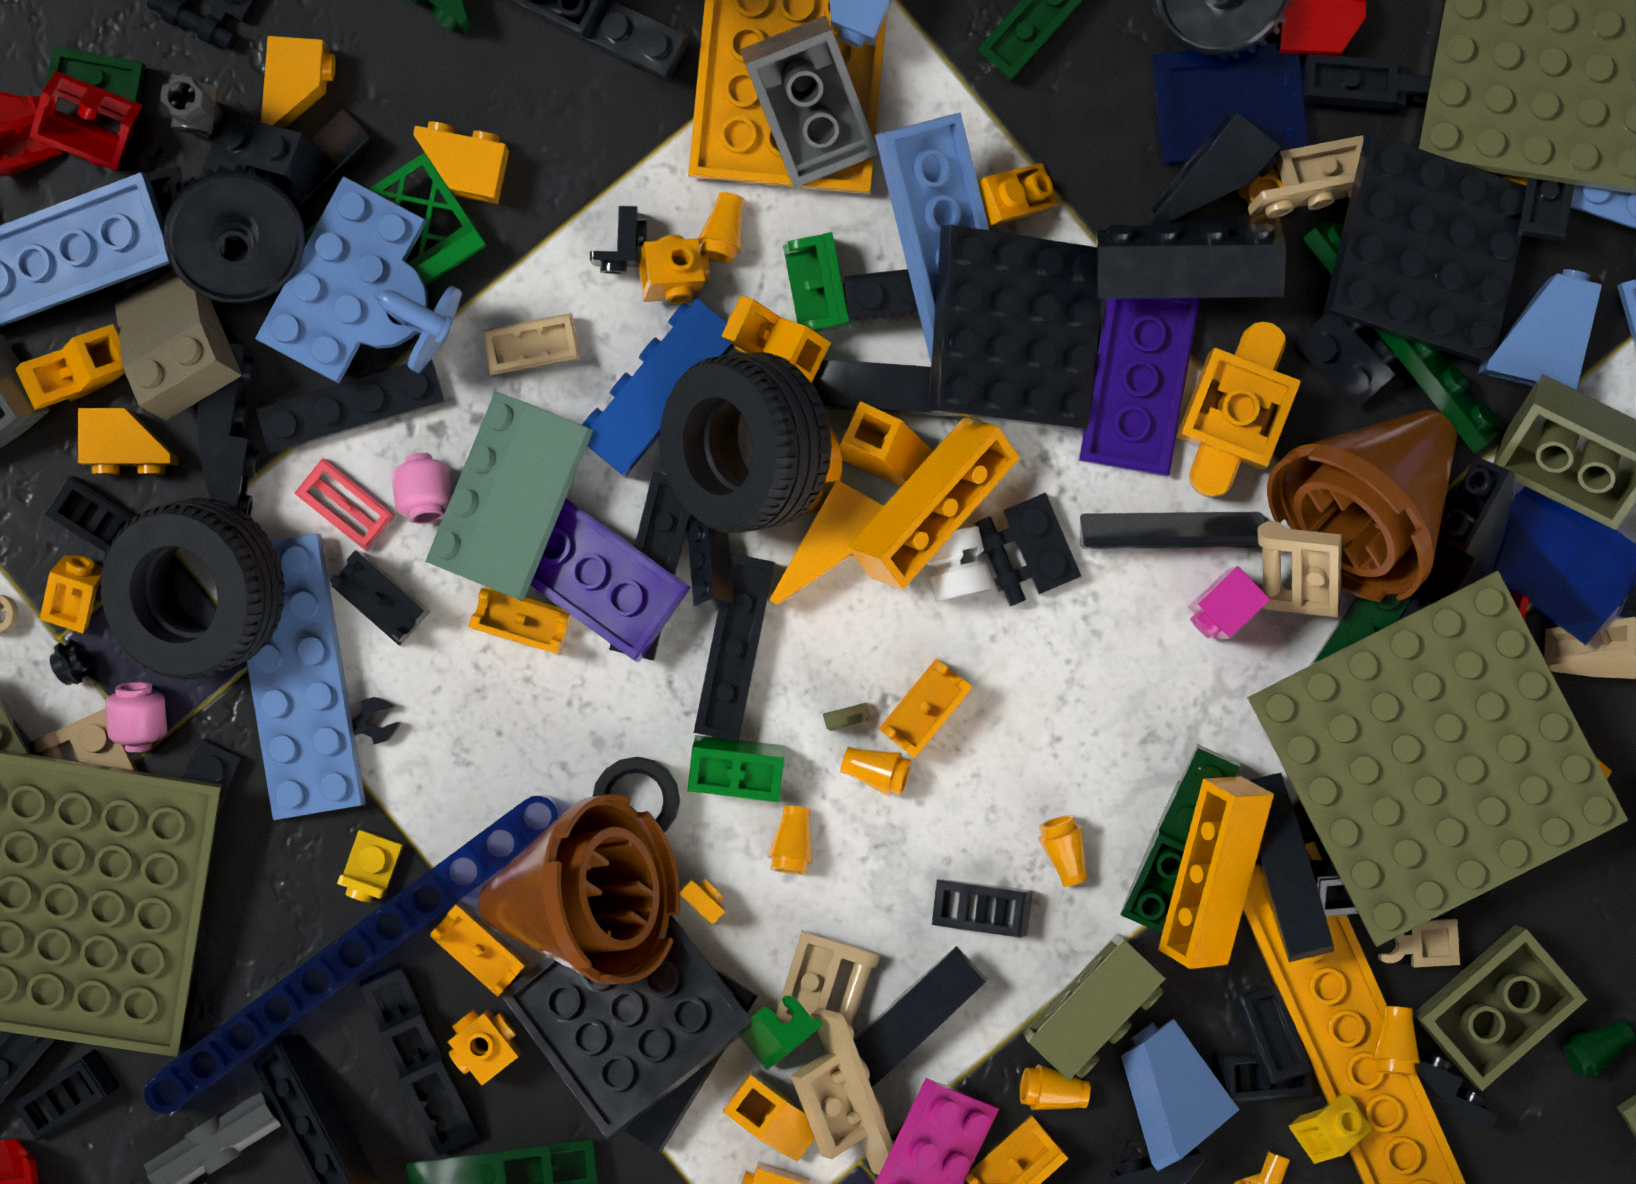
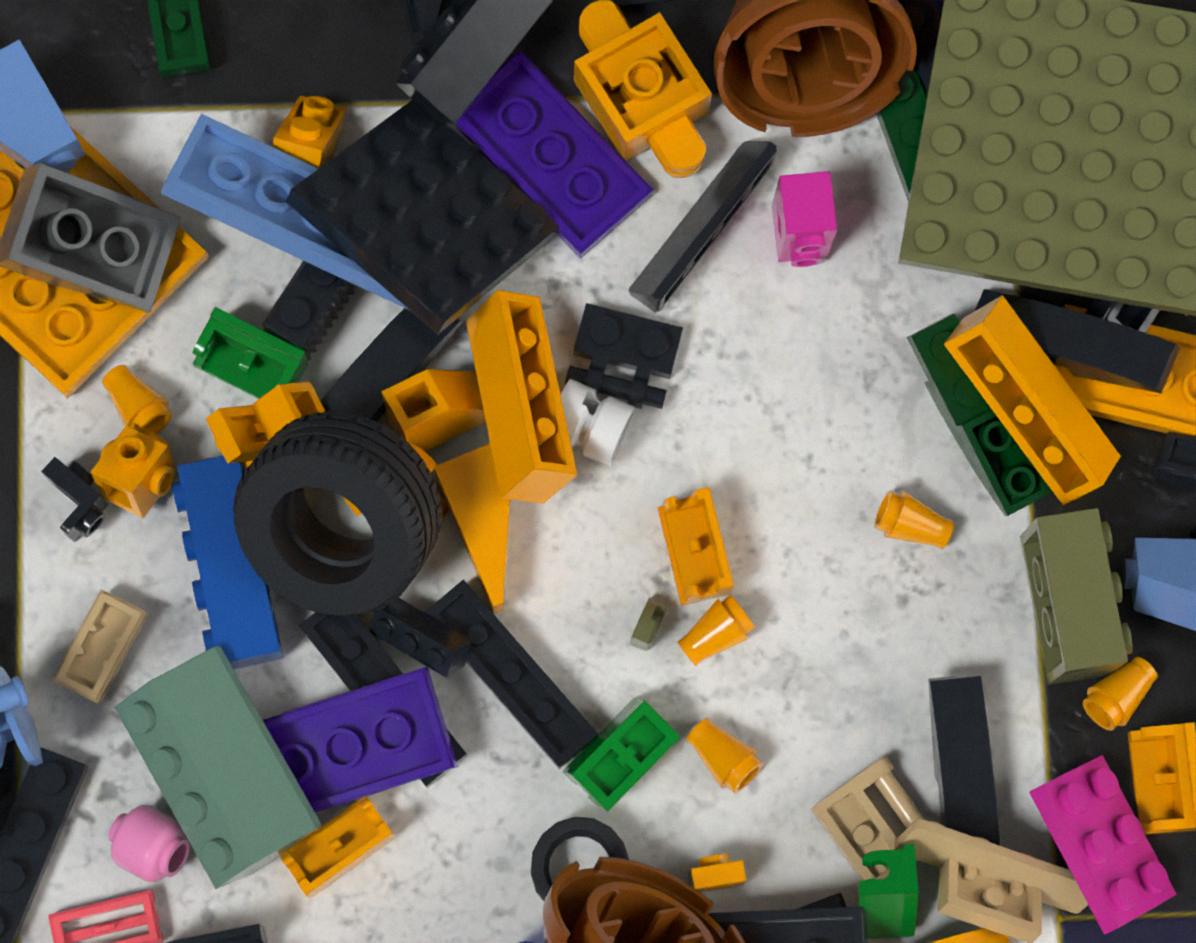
camera: 60 degrees left, 10 degrees down
black slope [931,879,1032,938] -> none
tan plate [1258,521,1342,618] -> none

